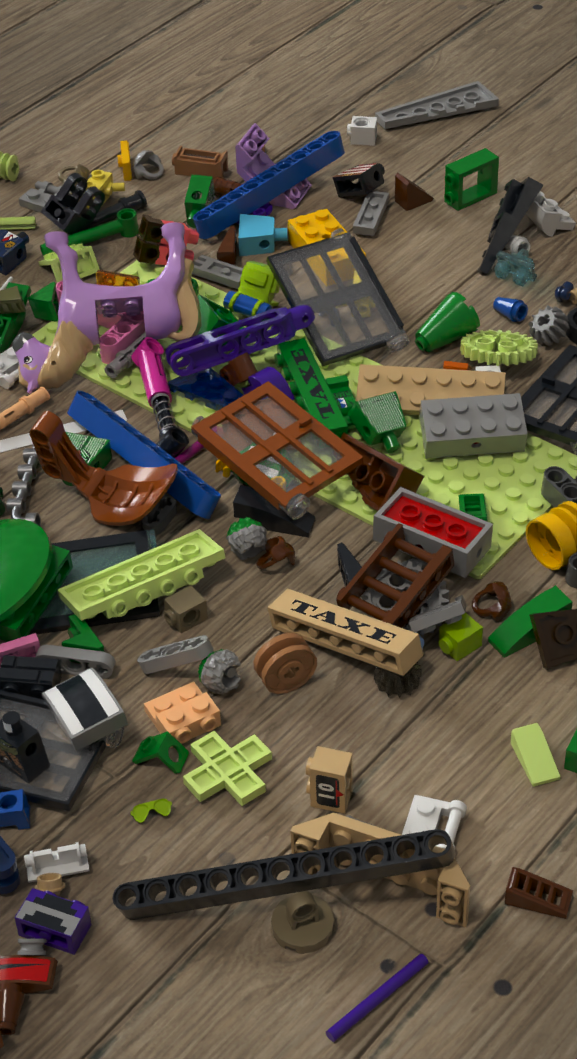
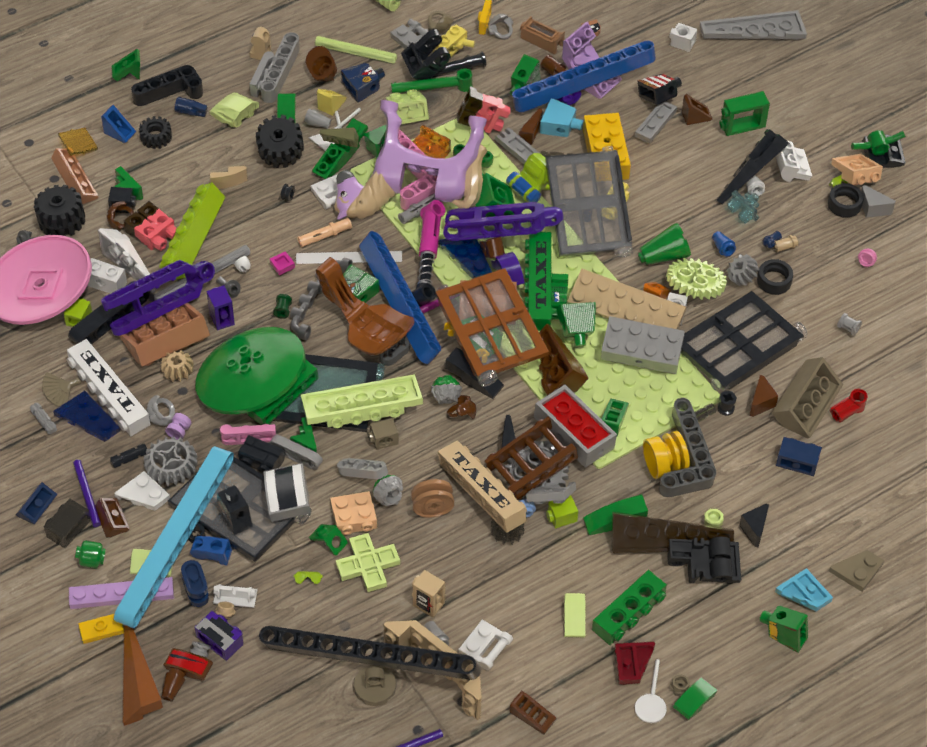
camera: 15 degrees right, 10 degrees up
reddish brown piece [472,581,512,621] -> none

